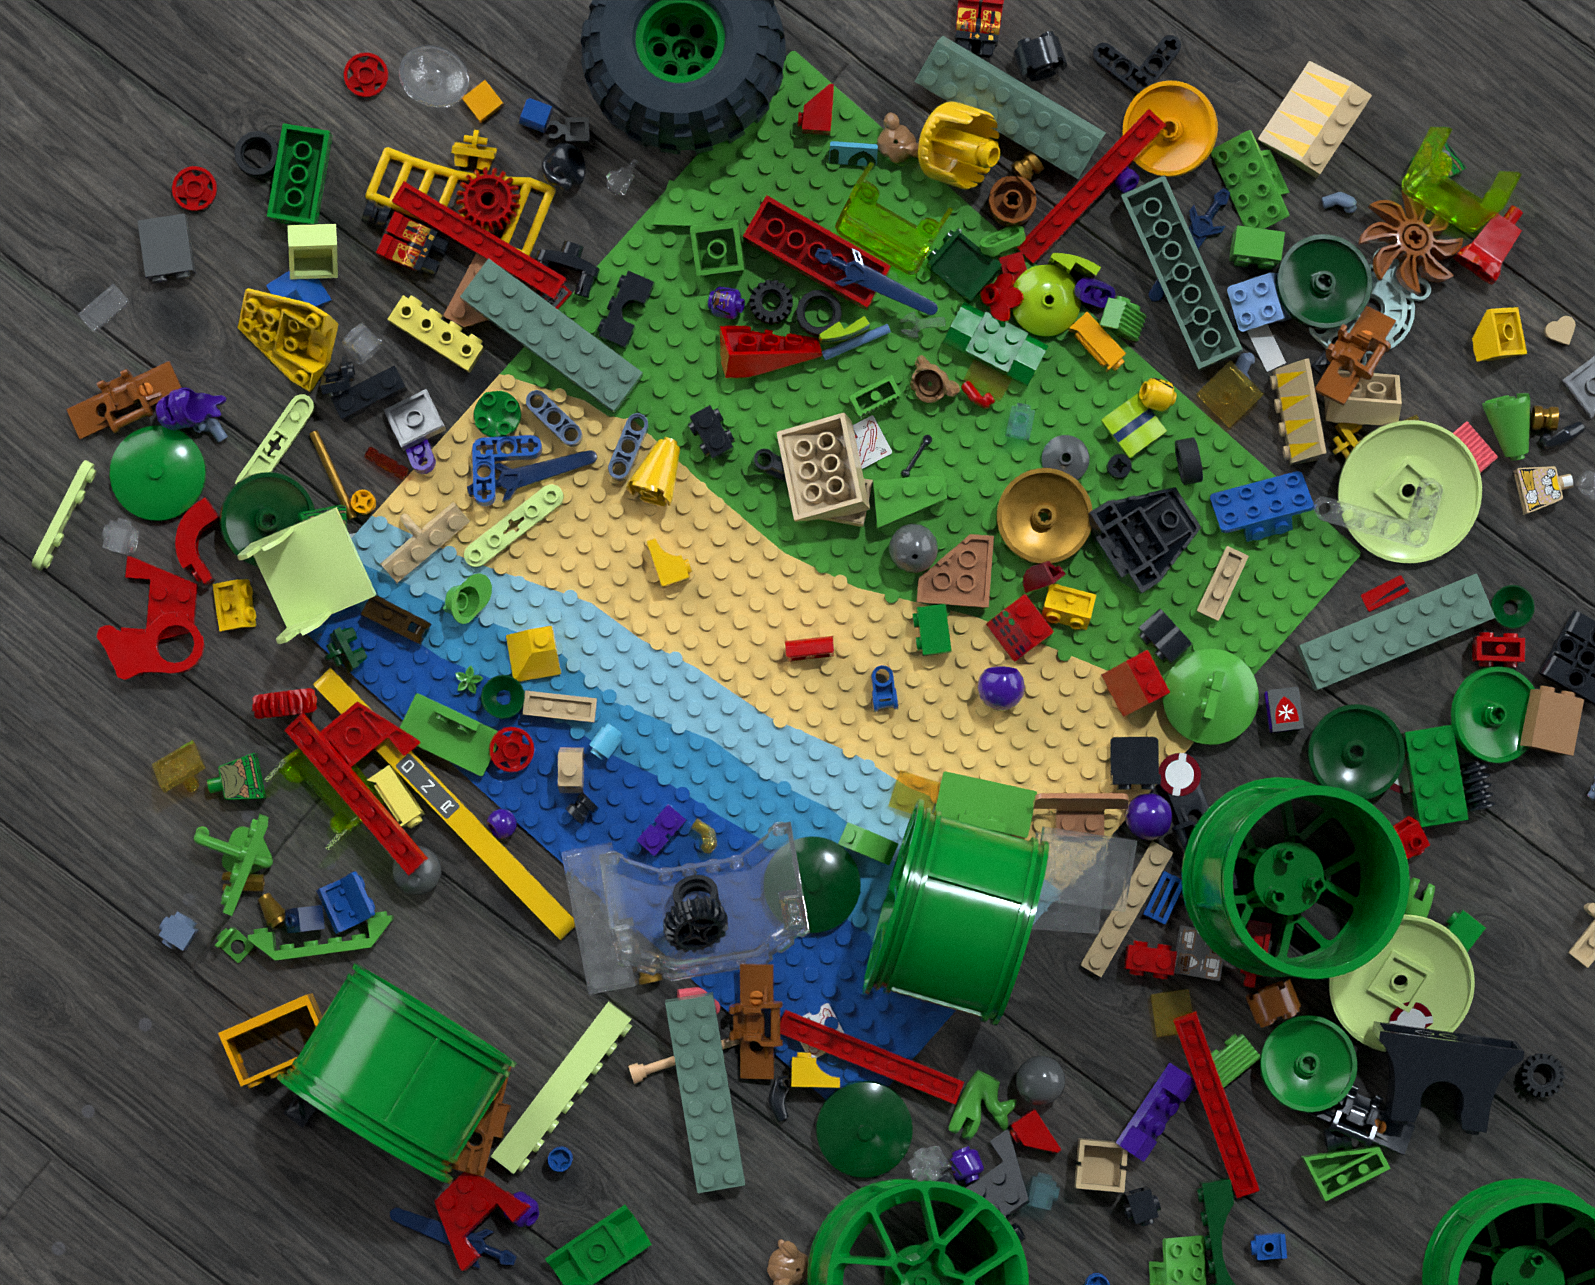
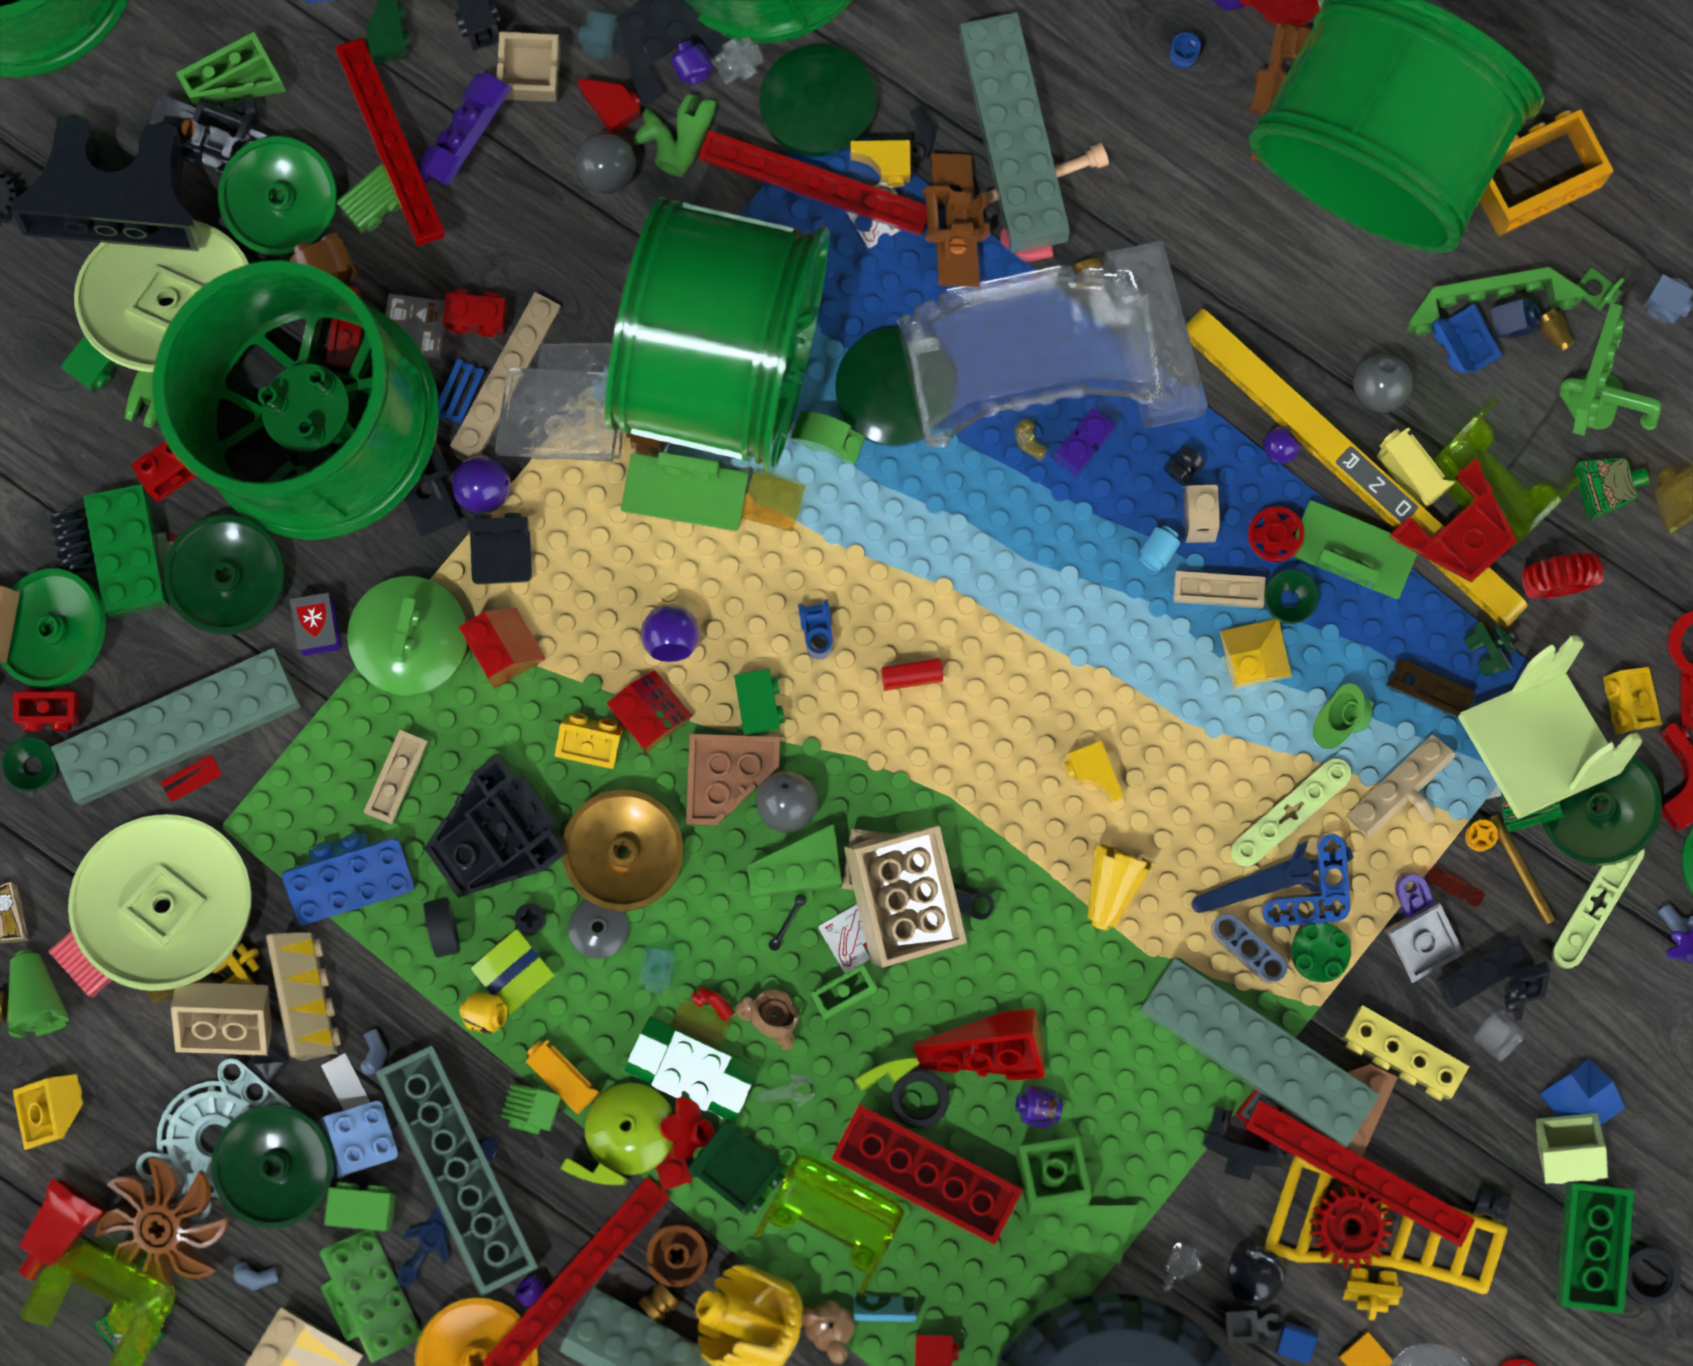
camera: 175 degrees right, 5 degrees down
pearl gold bar [222,872,265,891] -> none
yellow wedge [238,288,339,392] -> none
red plate [285,713,428,876] -> none
hips [376,212,450,275] -> none
bright green plant [455,665,483,694] -> none
yellowish green brick [491,1001,632,1174] -> none
black arch [597,270,655,350] -> none
sand blue beam [608,413,649,481] -> none
black gear [663,896,728,953] -> none
black tyre [673,875,720,906] -> none
black brick [688,405,735,461] -> none
black tyre [750,280,793,325] -> none
dark blue sword [815,248,938,315] -> none
medium blue bar [822,324,891,360] -> none
bright green plate [980,225,1026,257] -> none
dark red brick [1023,561,1066,593] -> none
nougat plate [1033,793,1129,835] -> none
dark purple plate [1075,277,1115,308] -> none
black brick [1138,609,1192,664] -> none
clear yellow piece [1150,989,1192,1037] -> none
sticker [1159,753,1201,796] -> none
clear yellow tile [1196,360,1264,428] -> none
clear beam [1313,477,1443,548] -> none
dark orange piece [1315,306,1396,406] -> none
white sticker [1390,1002,1433,1028] -> none

